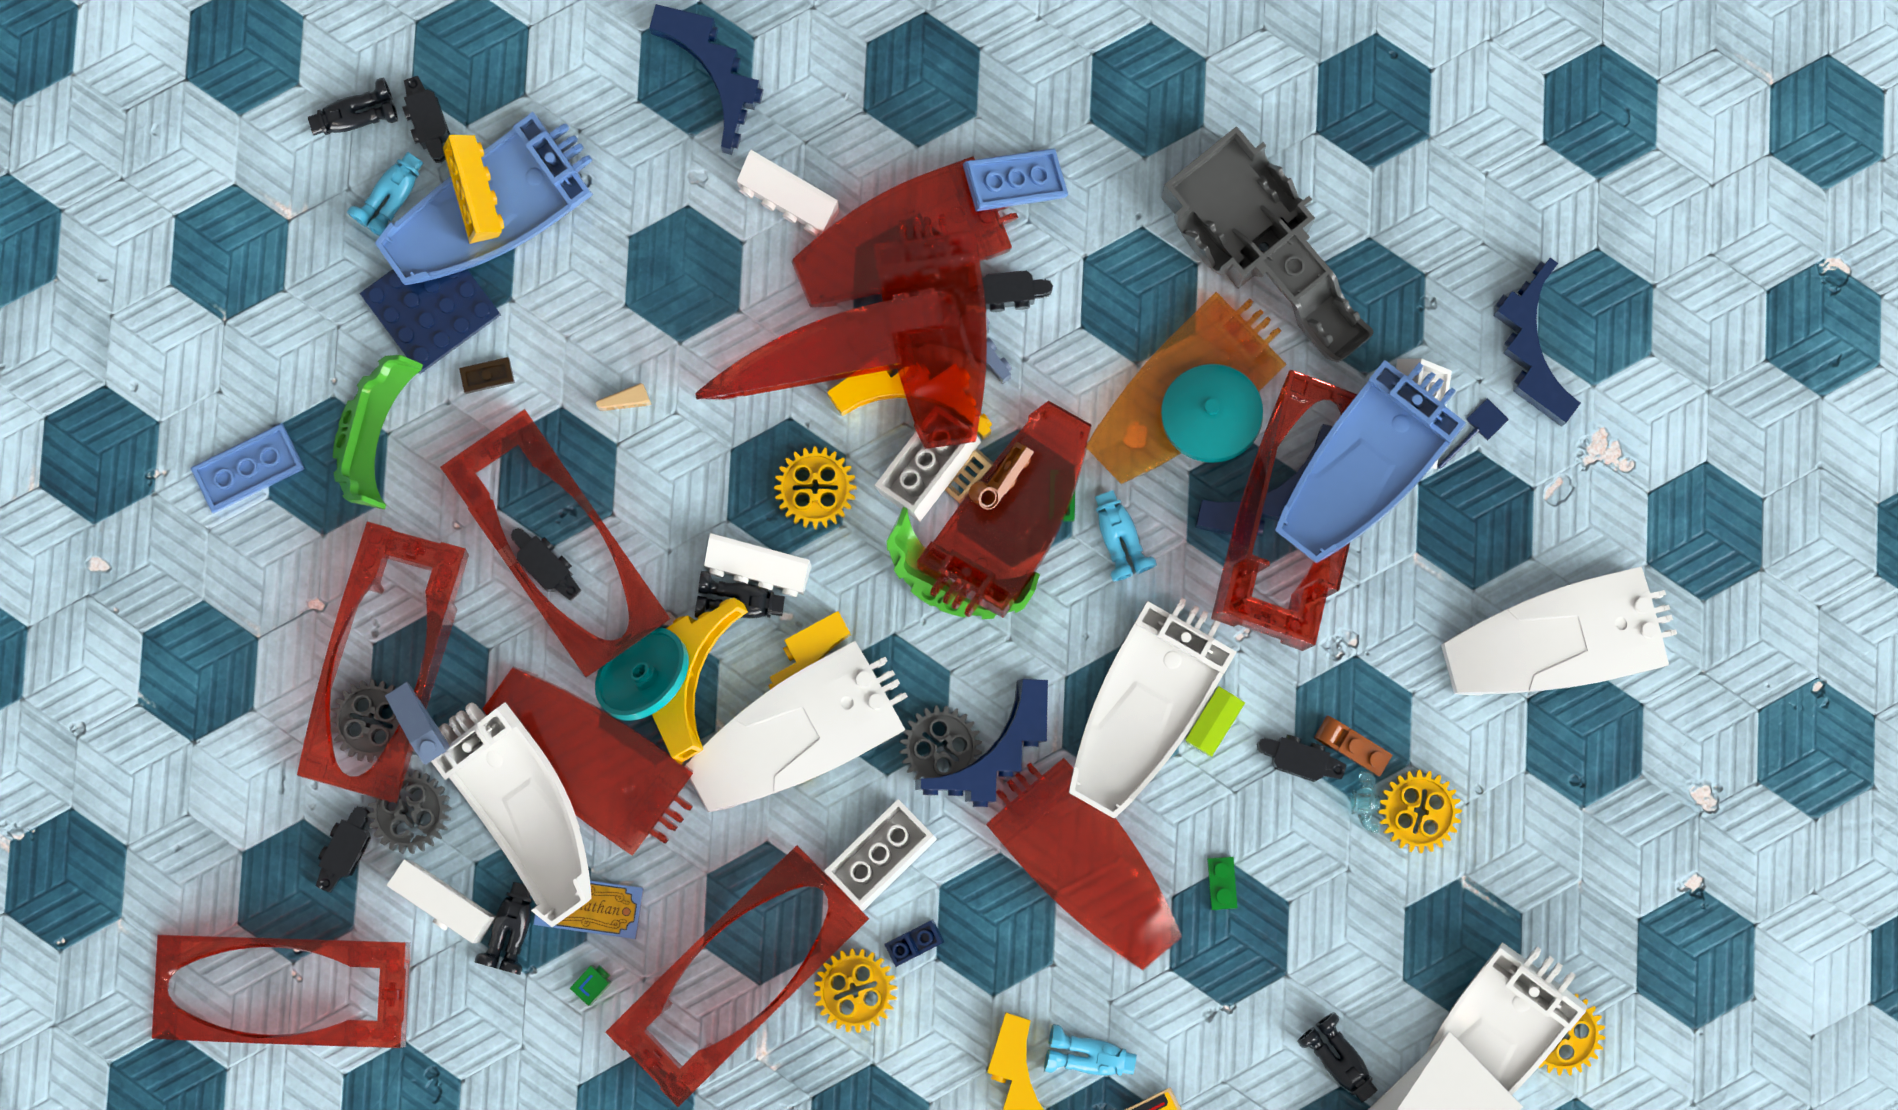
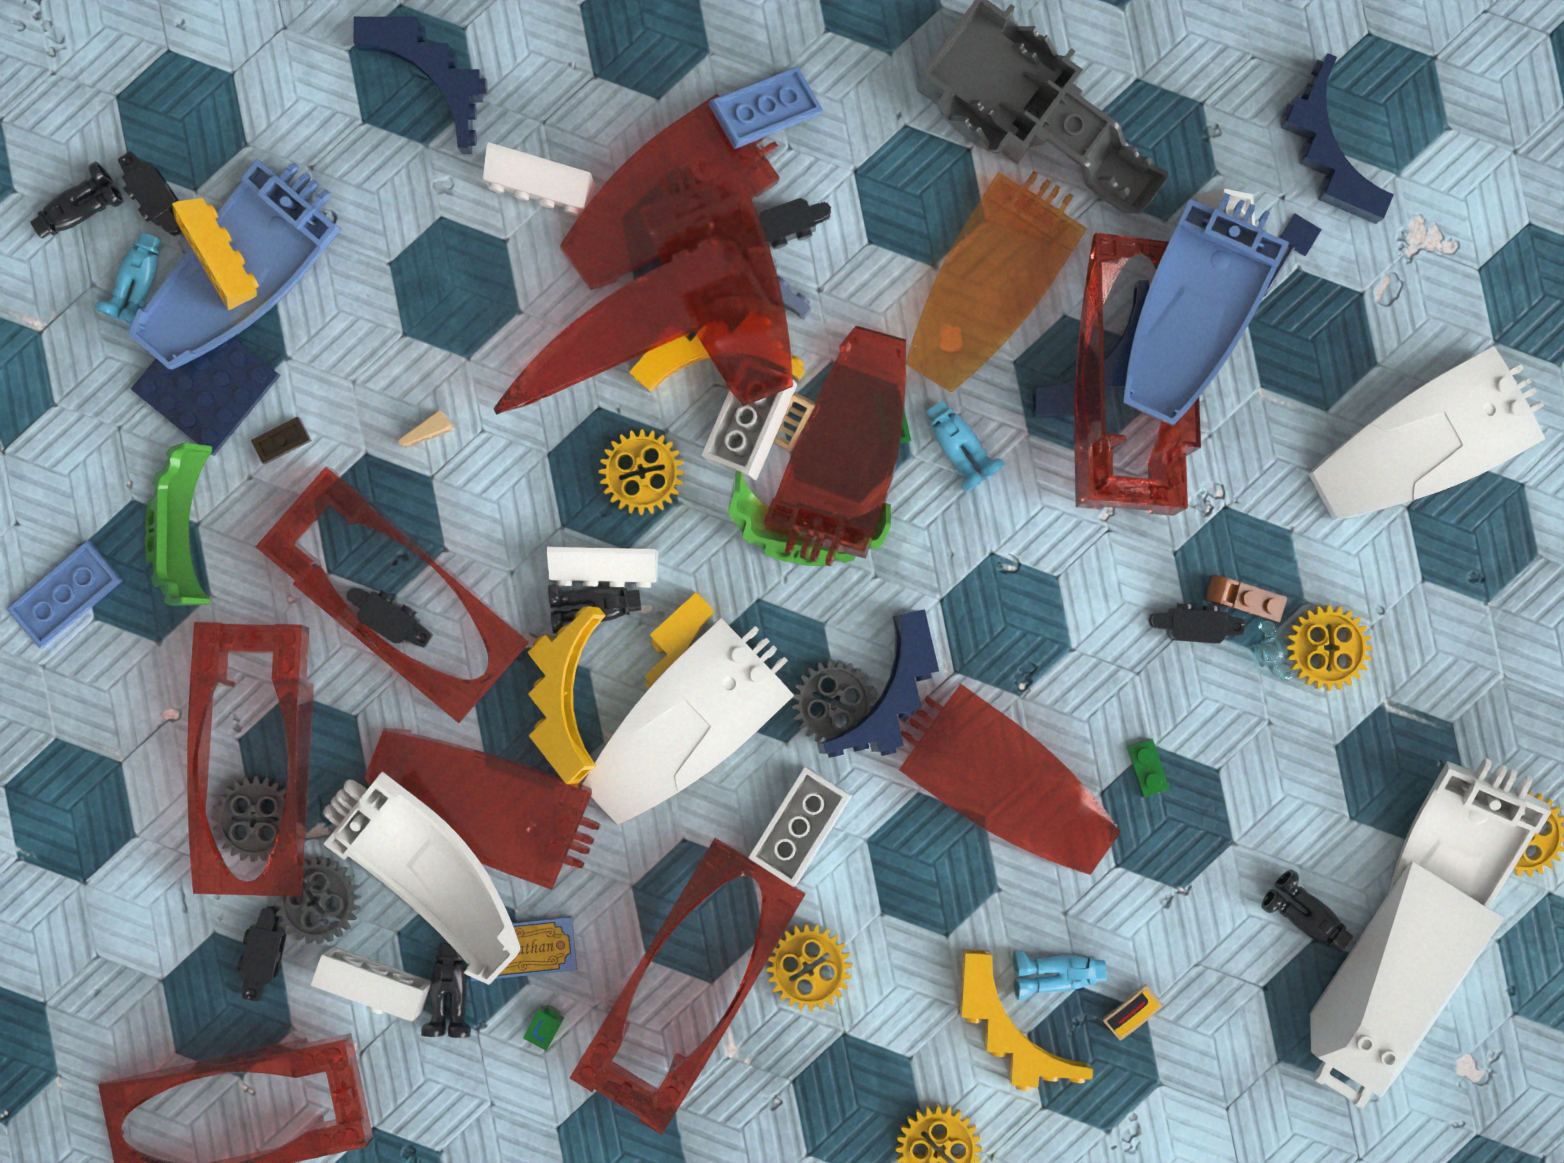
camera: 10 degrees left, 5 degrees up
sand blue slope [385,681,450,765] -> none
teal dish [595,627,689,721] -> none
dark blue slope [884,919,944,967] -> none
dark orange plate [969,441,1034,510] -> none
white windscreen [1069,598,1236,818] -> none
teal dish [1161,364,1263,463] -> none
lime piece [1185,686,1245,757] -> none

